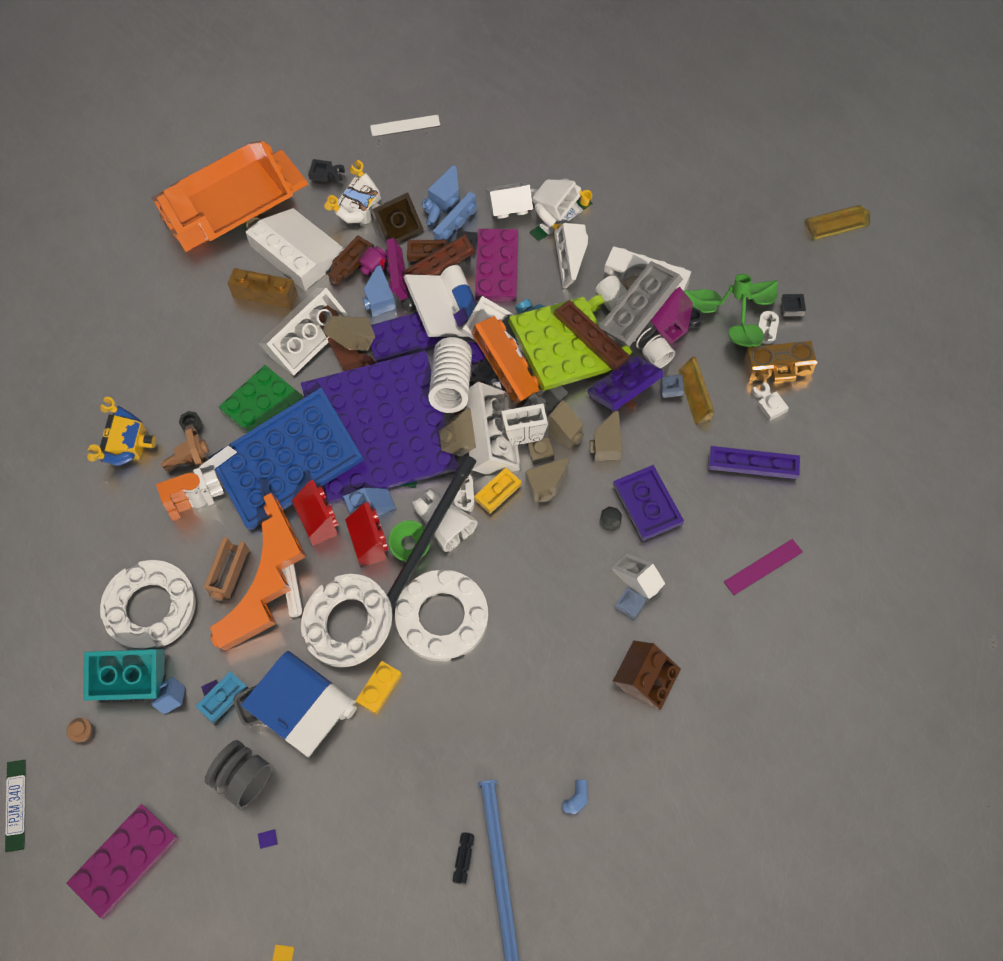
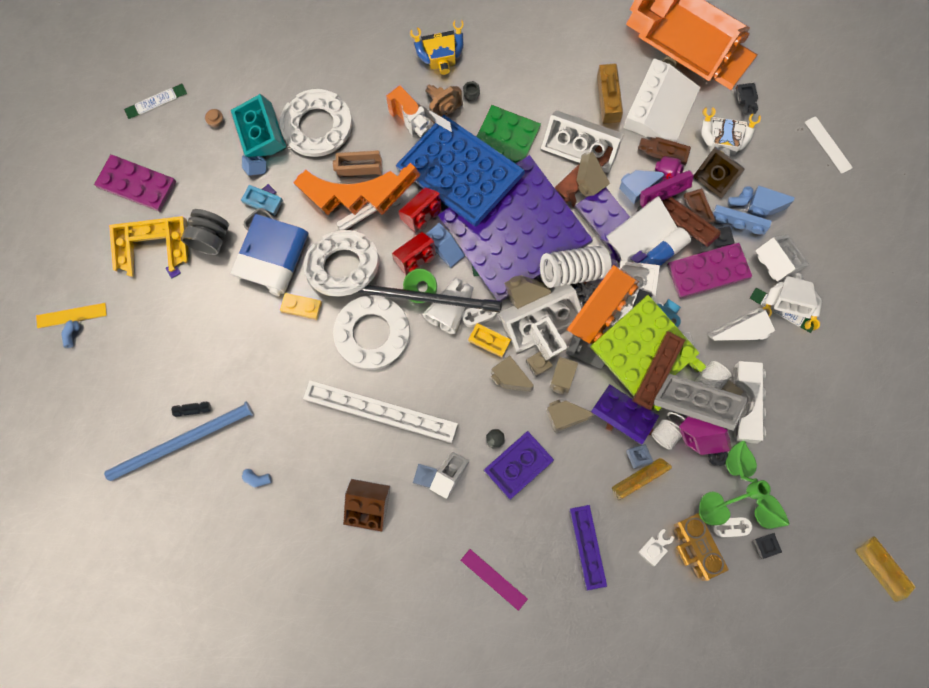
camera: 75 degrees right, 10 degrees up
none -> yellow wedge [109,216,188,277]
none -> white plate [303,381,458,443]

